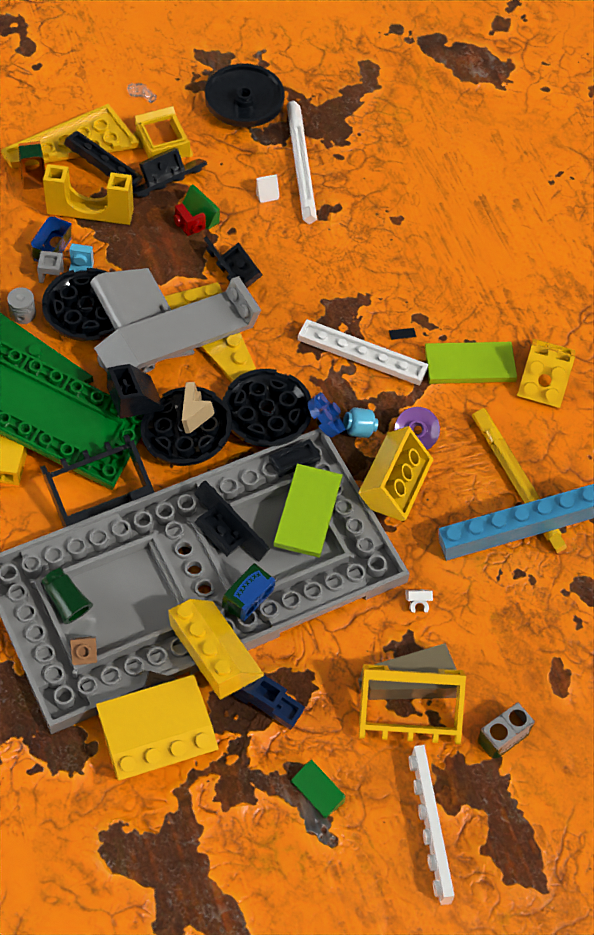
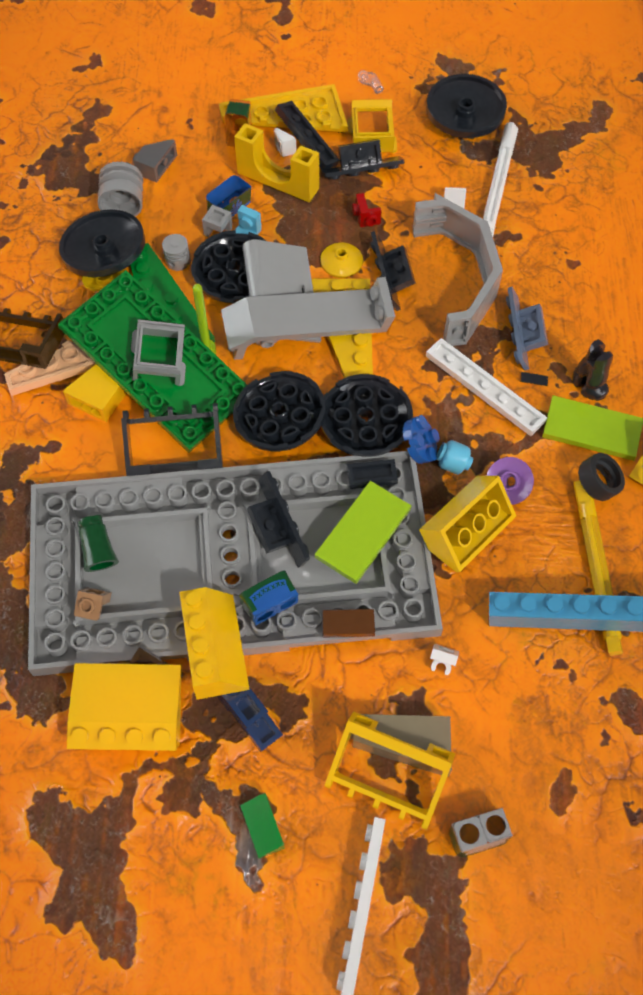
camera: 25 degrees right, 5 degrees up
black slope [107,364,164,419] -> none
tan slope [182,382,214,433] -> none
green slope [183,184,220,229] -> none
none -> light grey piece [131,320,186,386]
none -> lime piece [193,284,216,355]
none -> white slope [274,128,296,157]
none -> yellow dish [320,243,363,278]
none -> reddish brown tile [323,609,375,638]
none -> light grey panel [412,193,503,346]
none -> sand blue bracket [506,286,548,370]
none -> black piece [572,339,613,401]
none -> black tyre [578,453,625,501]

